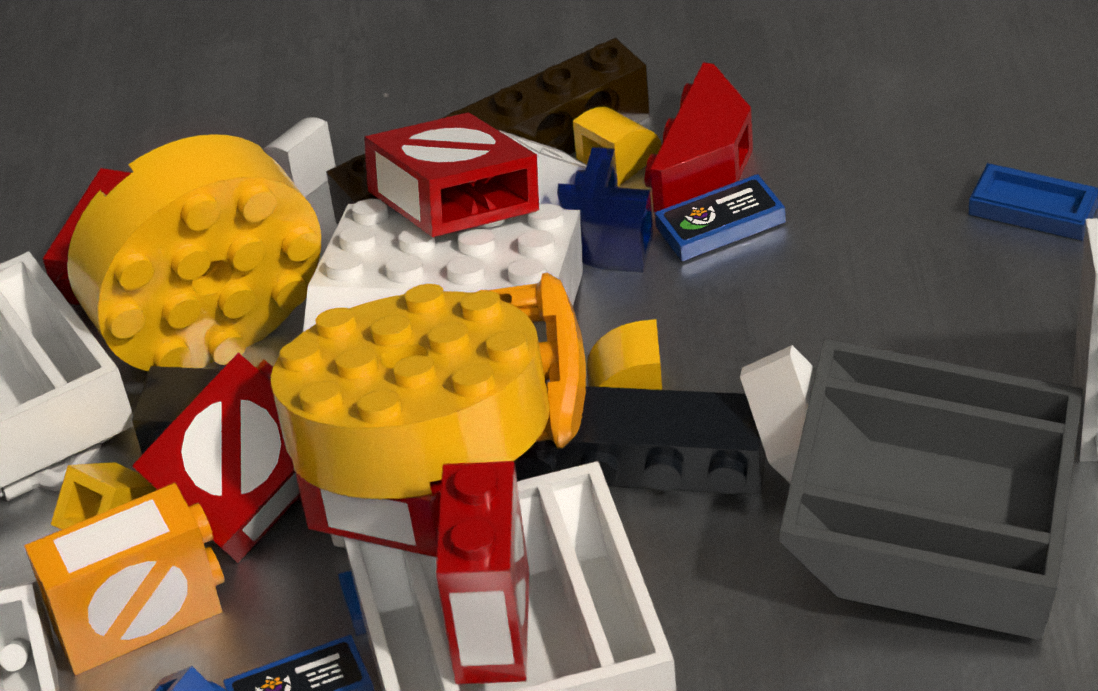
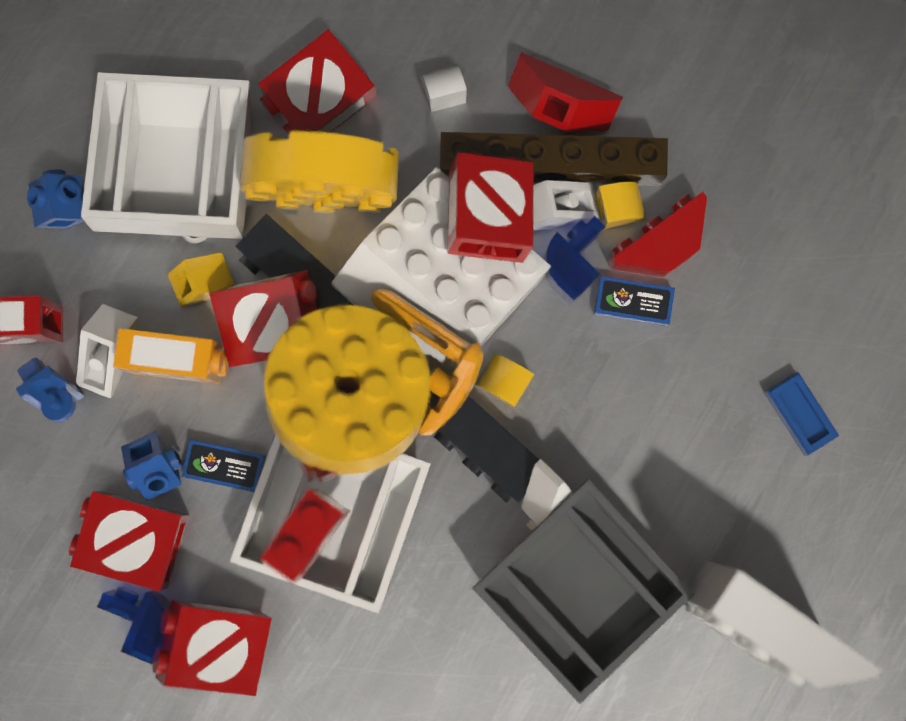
camera: 25 degrees right, 40 degrees up
none -> red slope [508,52,623,132]

